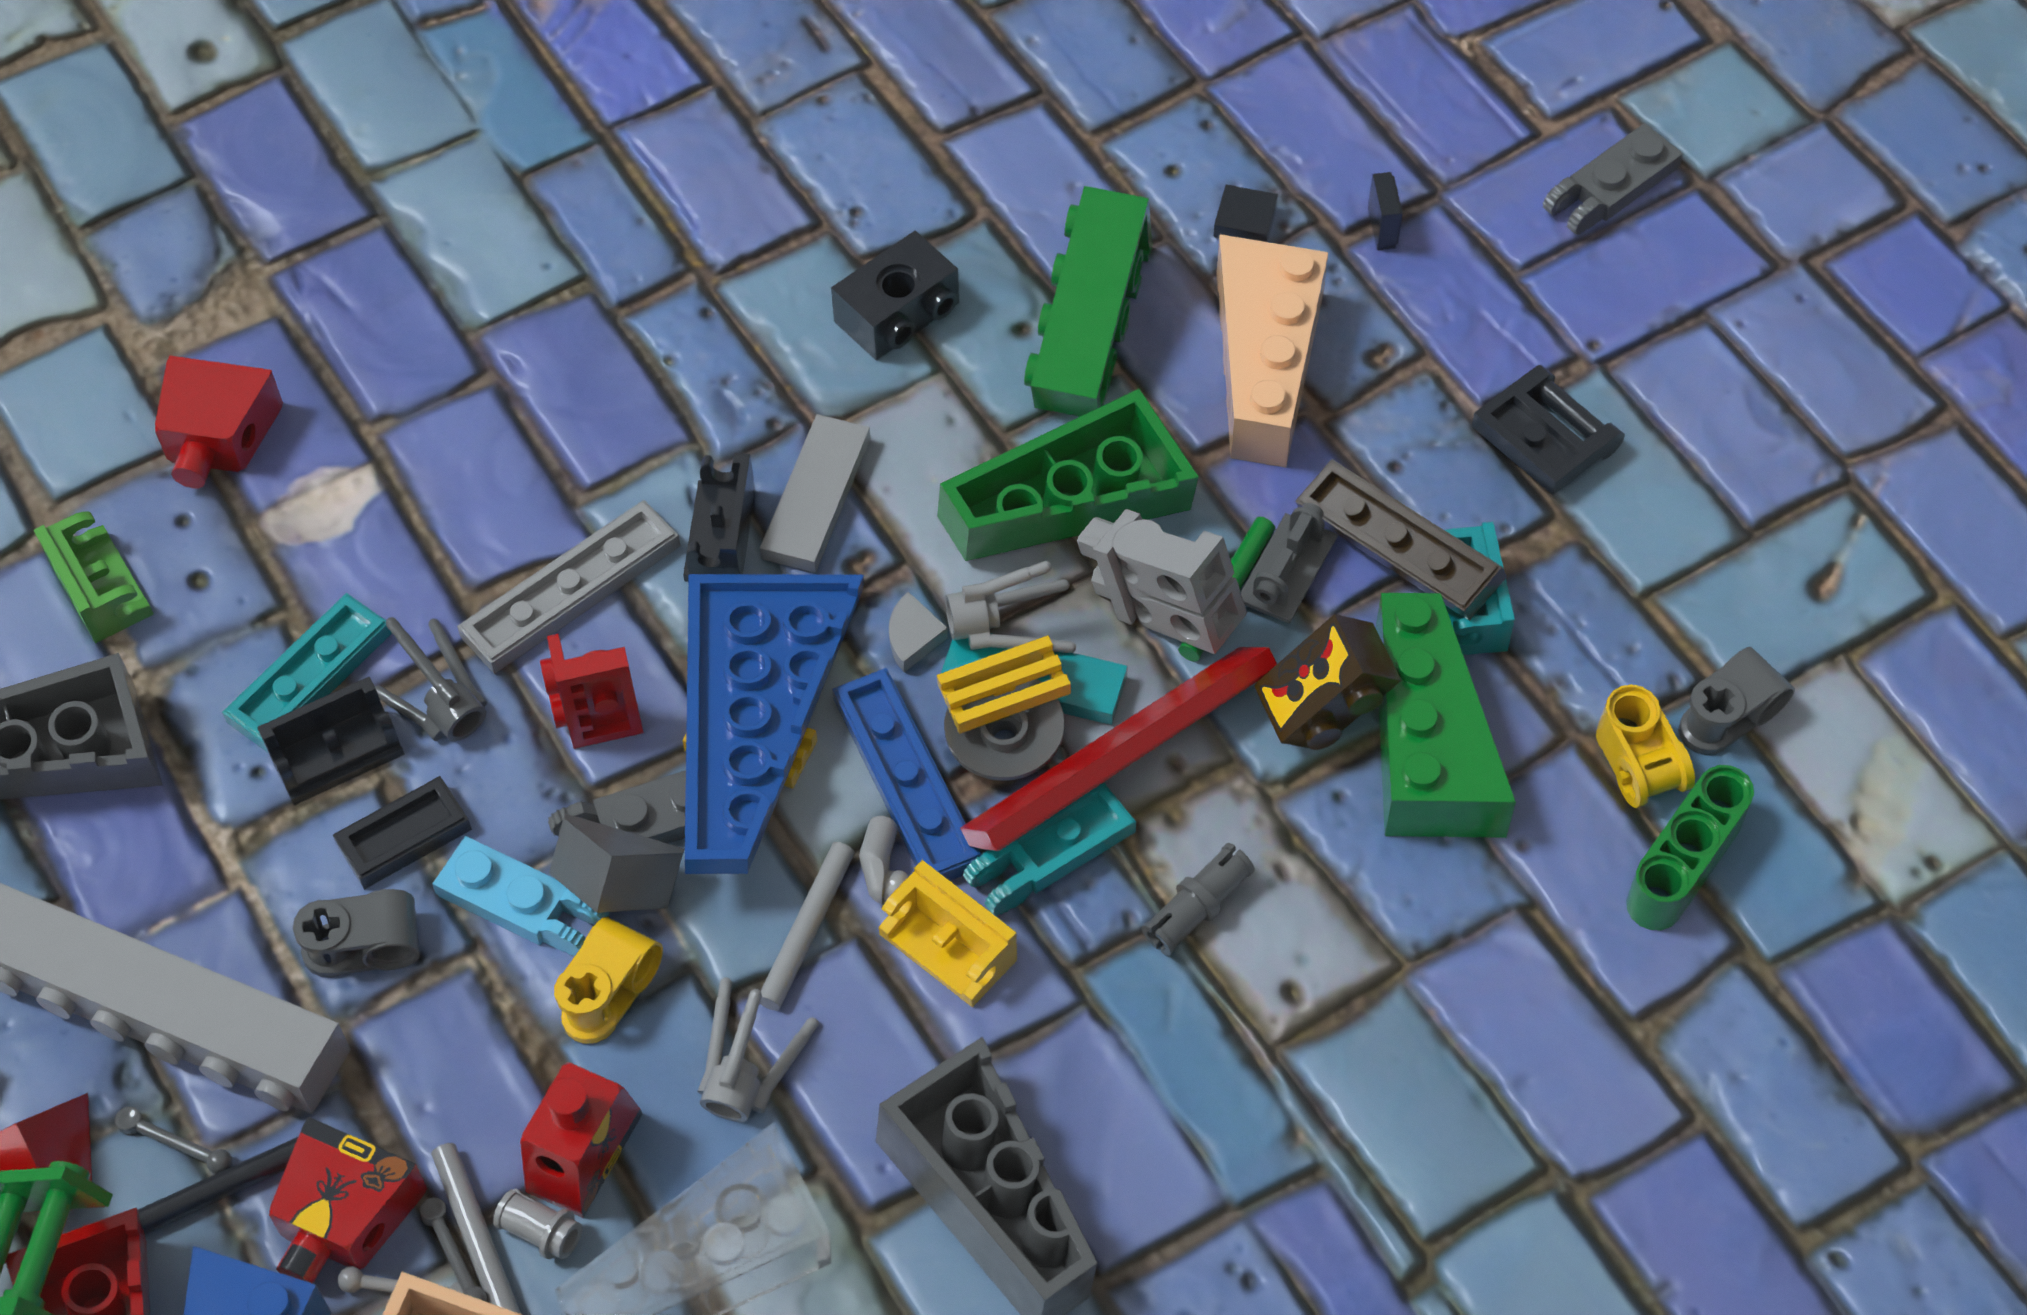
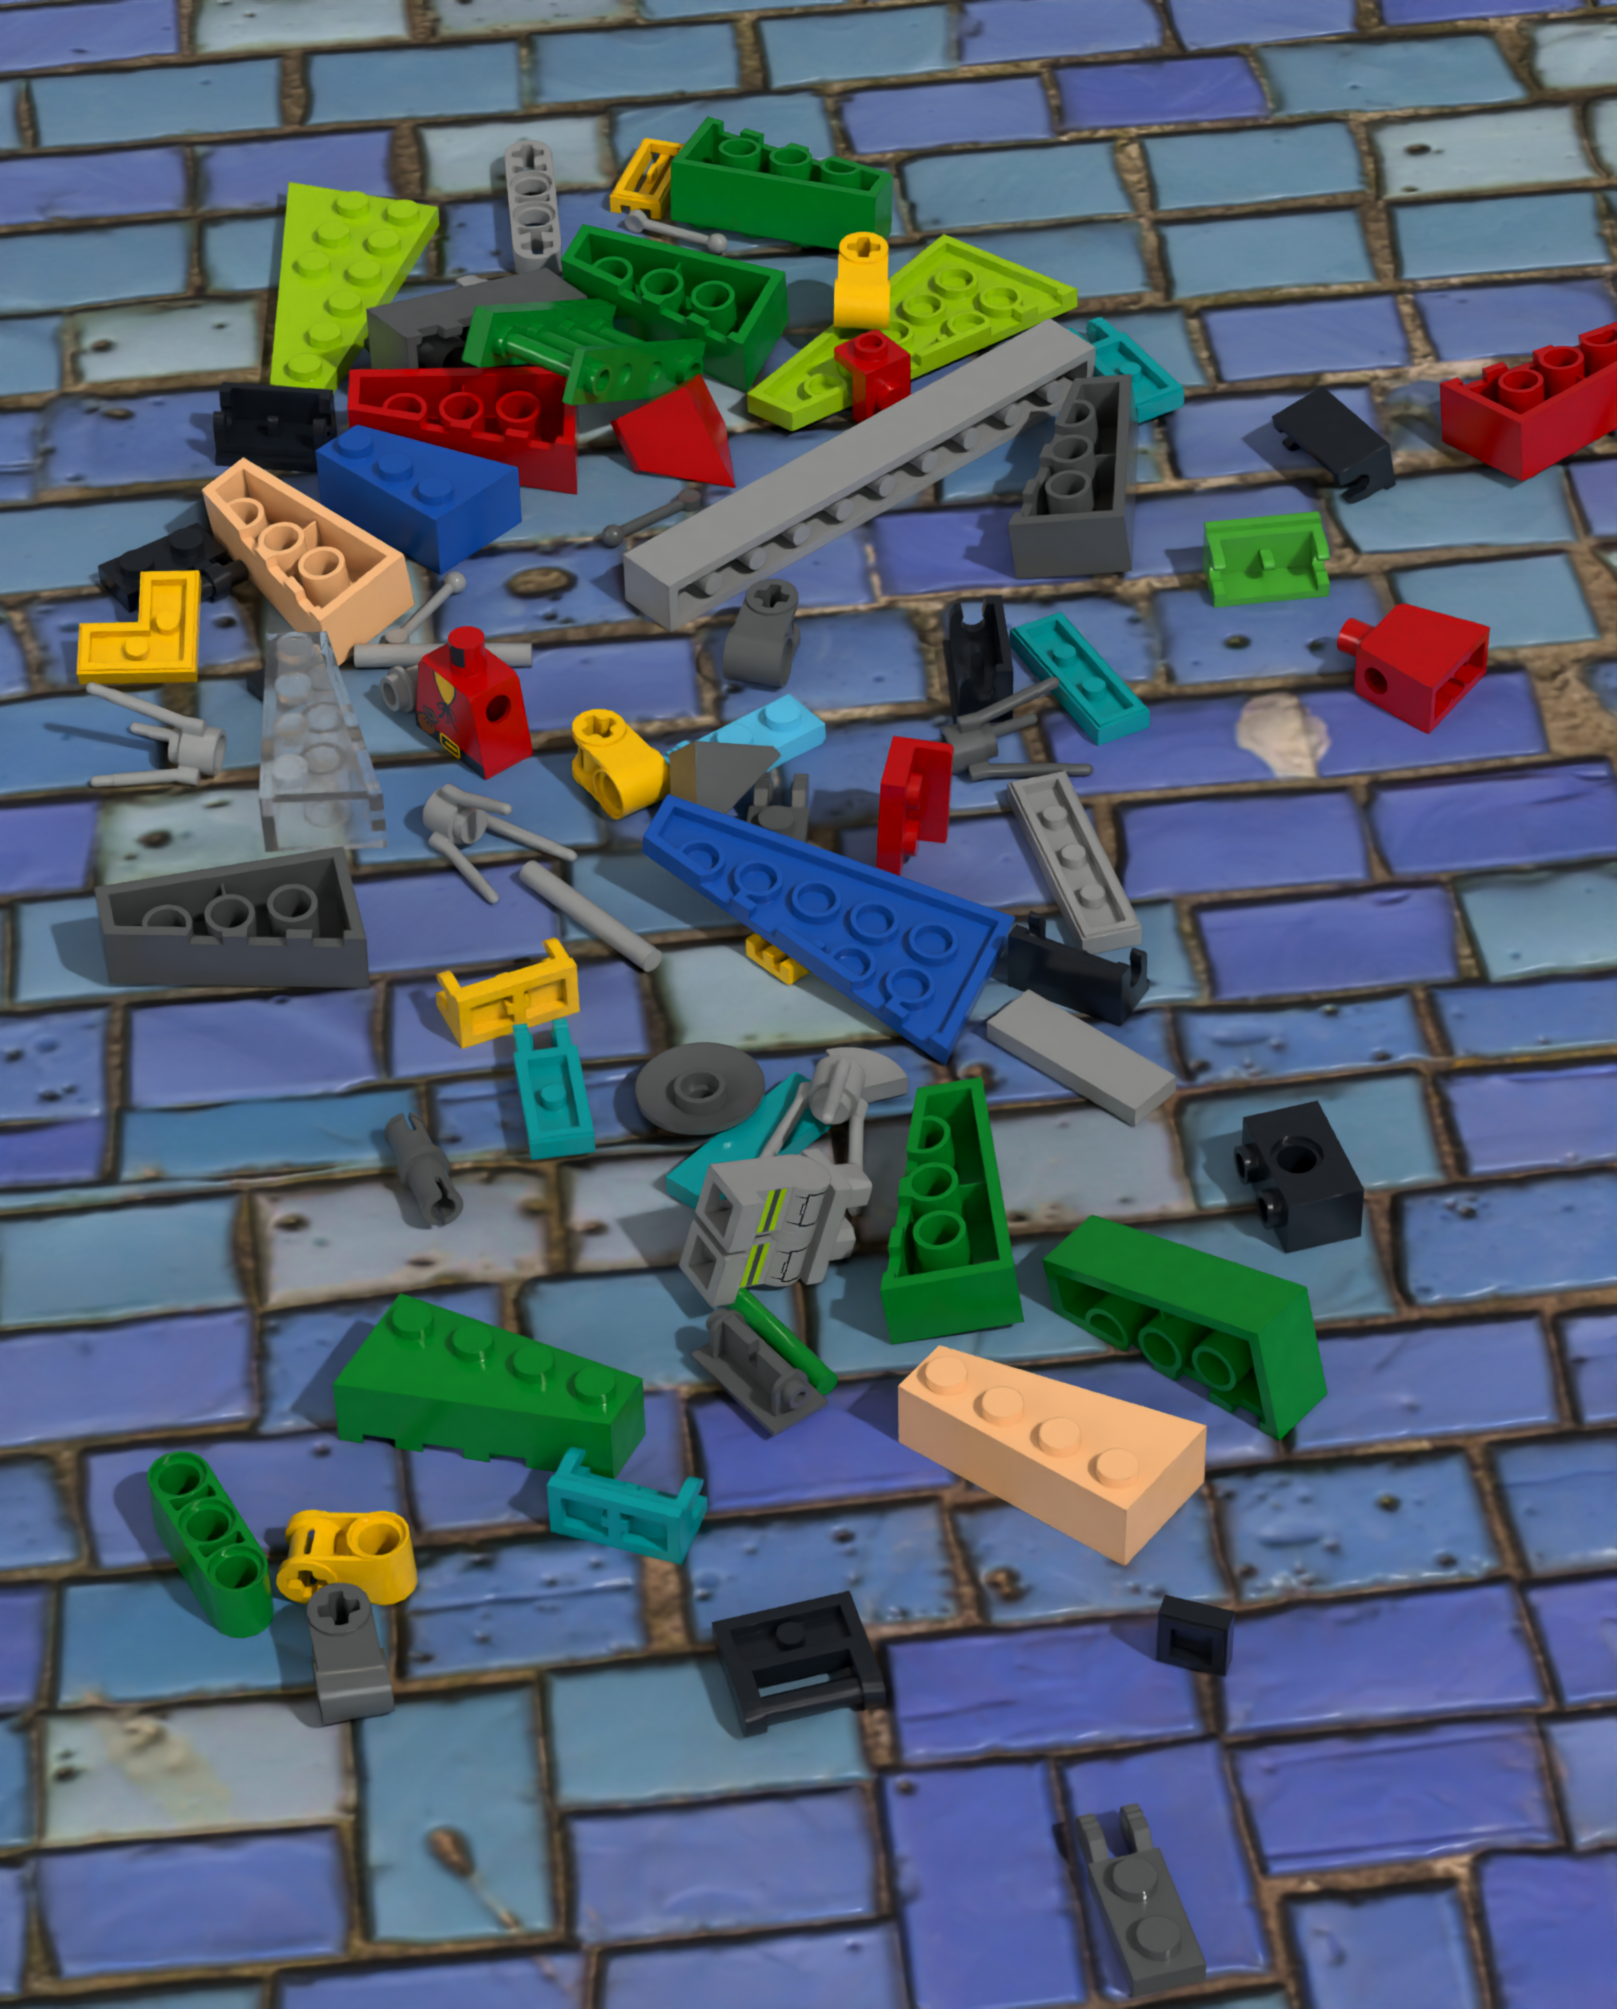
camera: 115 degrees right, 15 degrees down
black bar [137,1137,298,1235] -> none
red torso [269,1117,427,1283] -> none
black tile [332,776,472,889] -> none
dark grey hinge [420,1198,487,1302] -> none
blue tile [832,668,982,881] -> none
light grey arm [859,816,909,905] -> none
yellow tile [937,635,1071,734] -> none
red tile [960,647,1277,851] -> none
black tile [1213,185,1278,242] -> none
dark brown brick [1254,614,1402,750] -> none
tile [1295,459,1507,621] -> none

